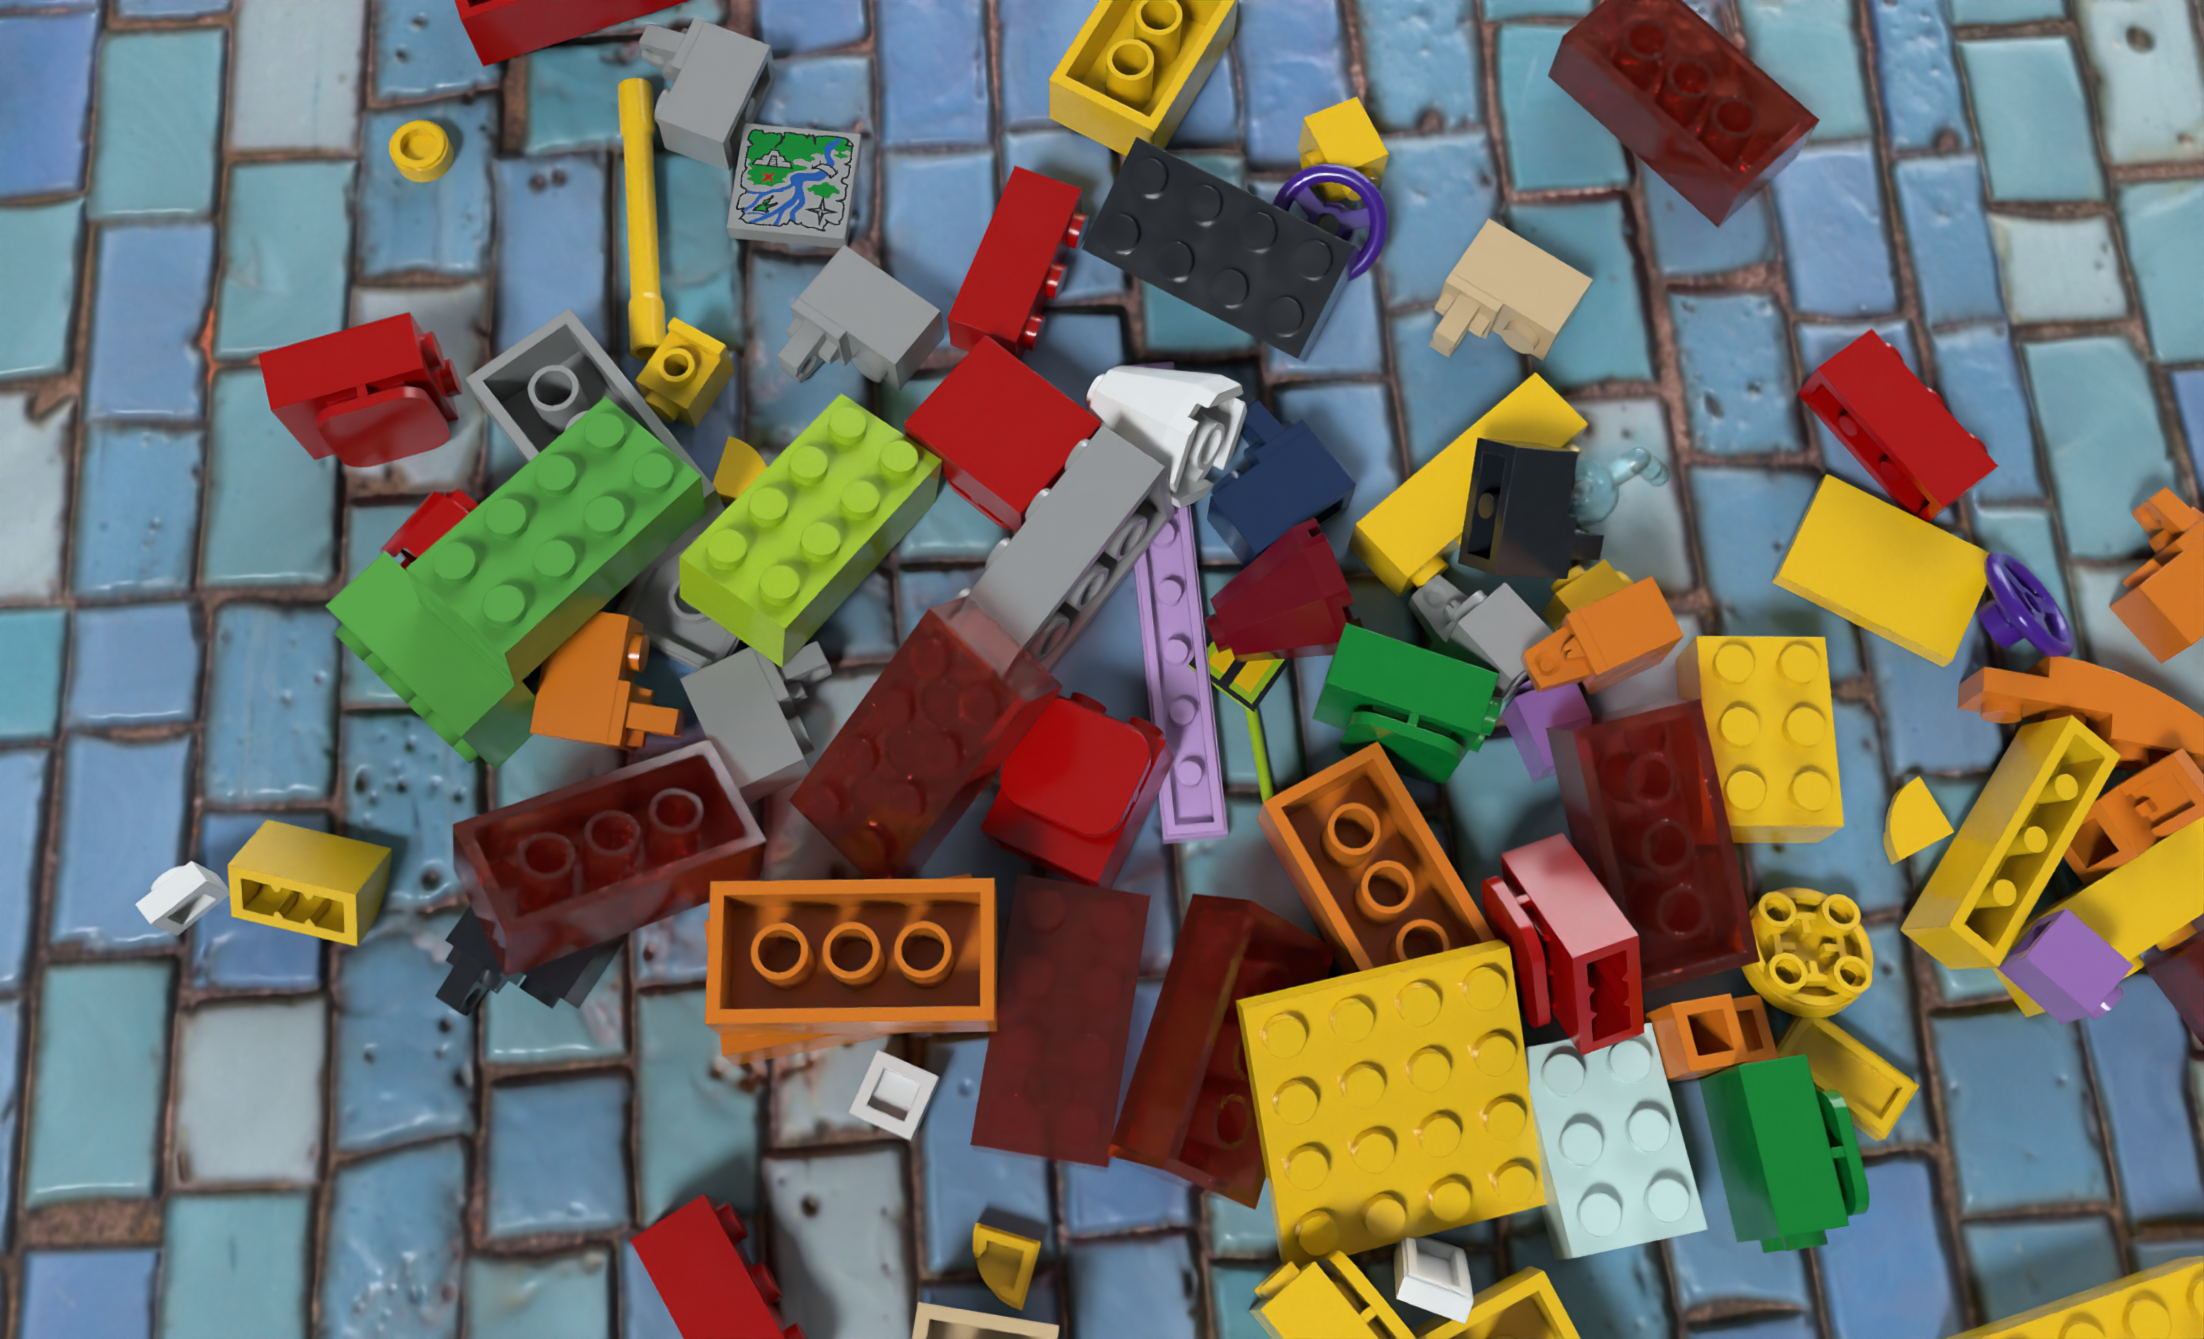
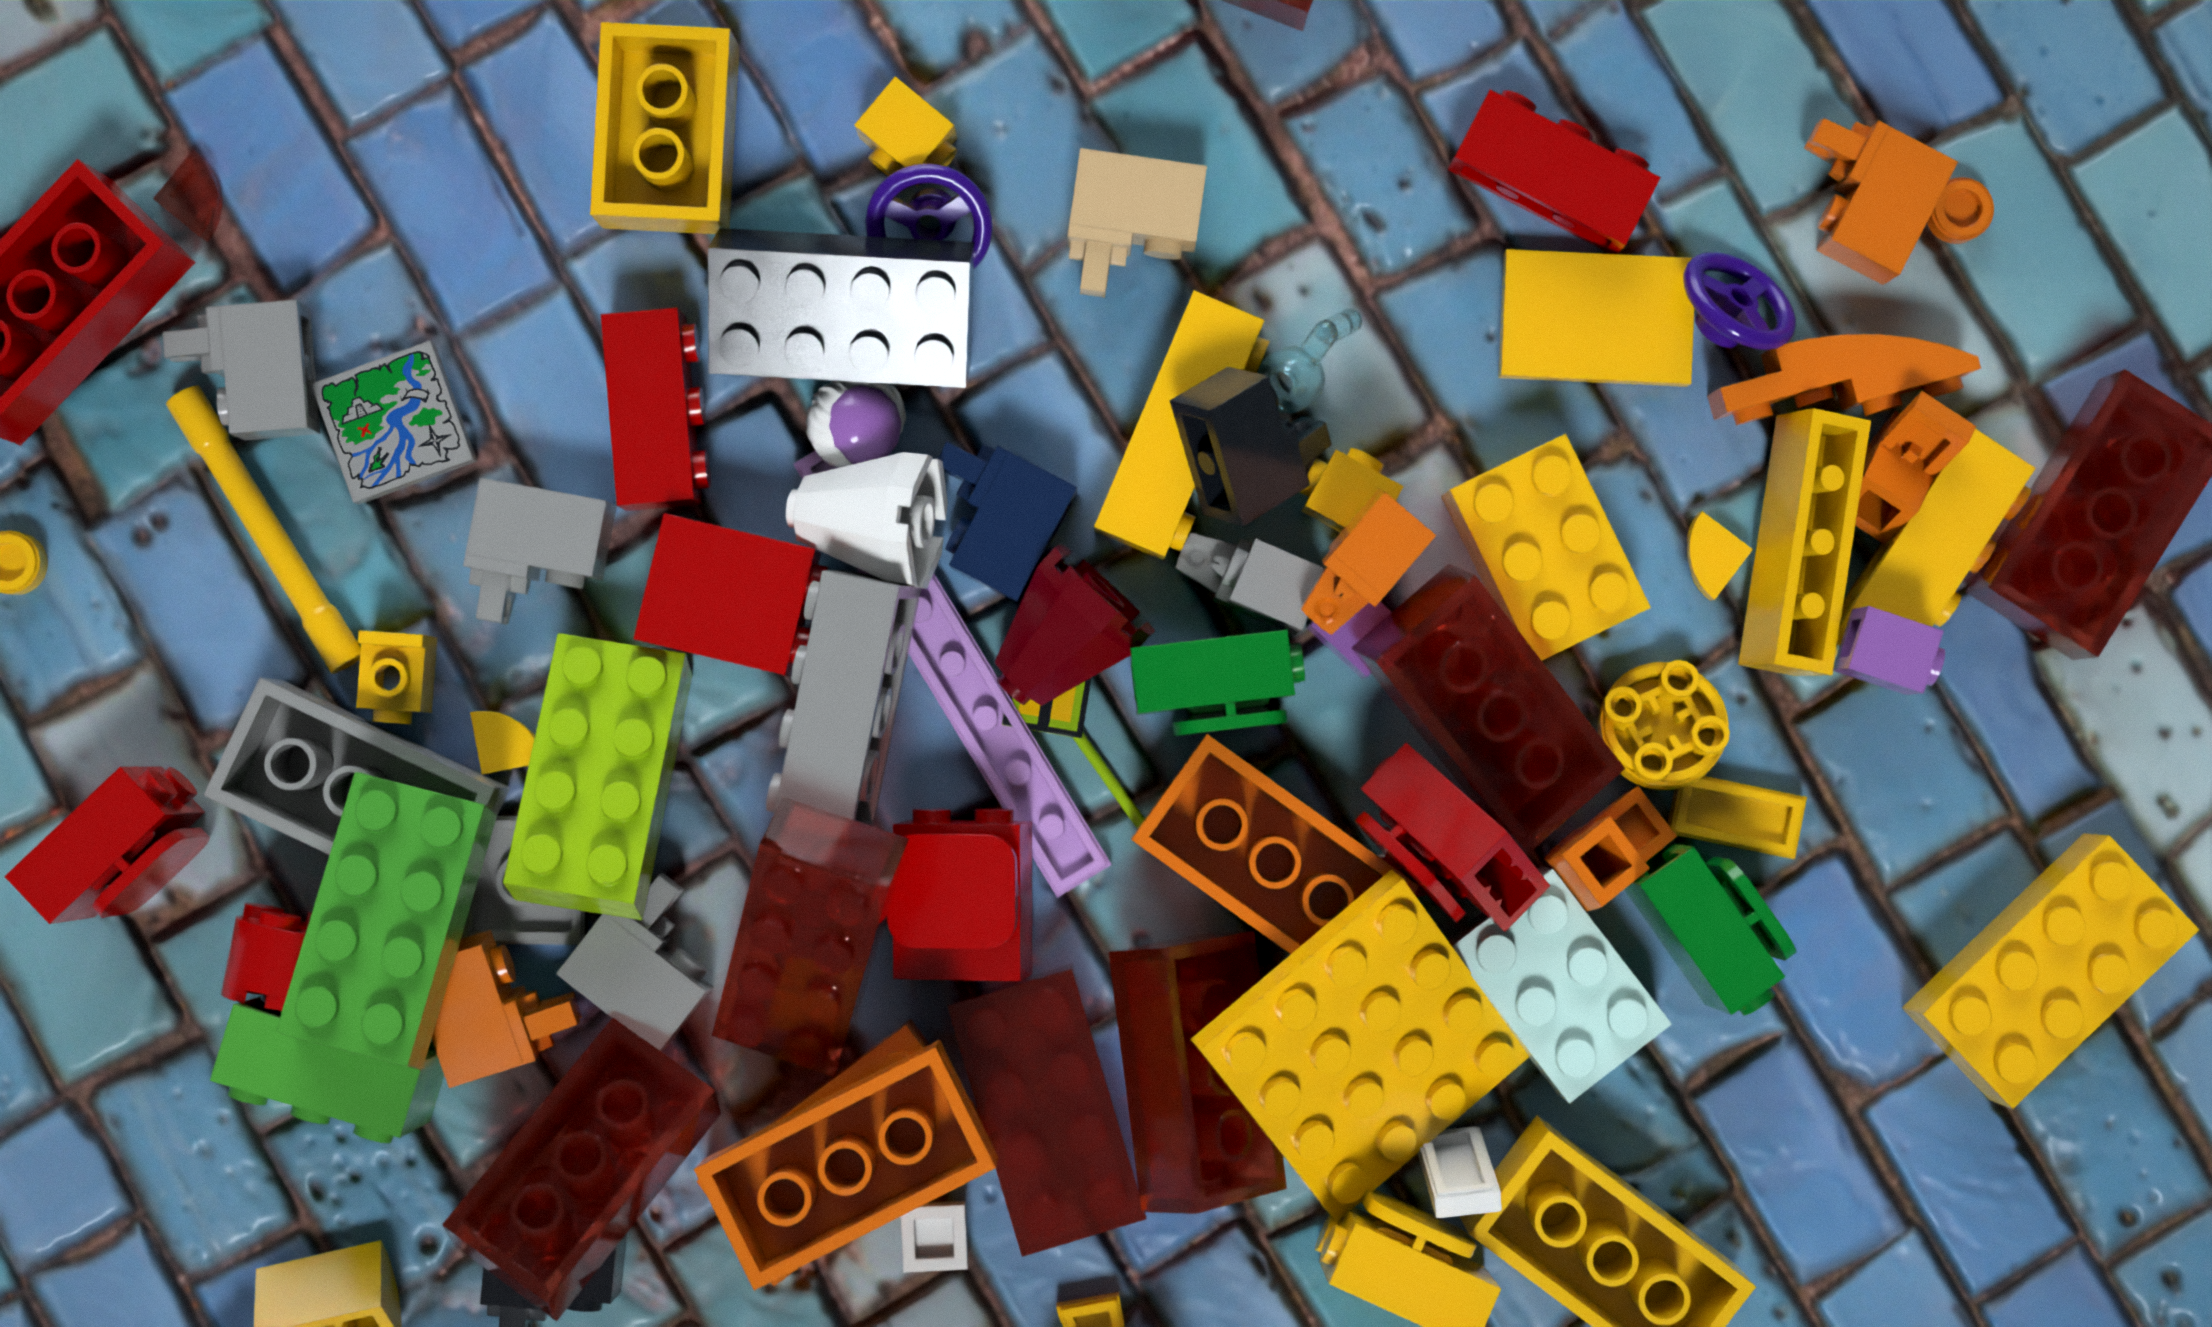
camera: 25 degrees left, 15 degrees up
none -> medium lavender hair [806,380,906,468]

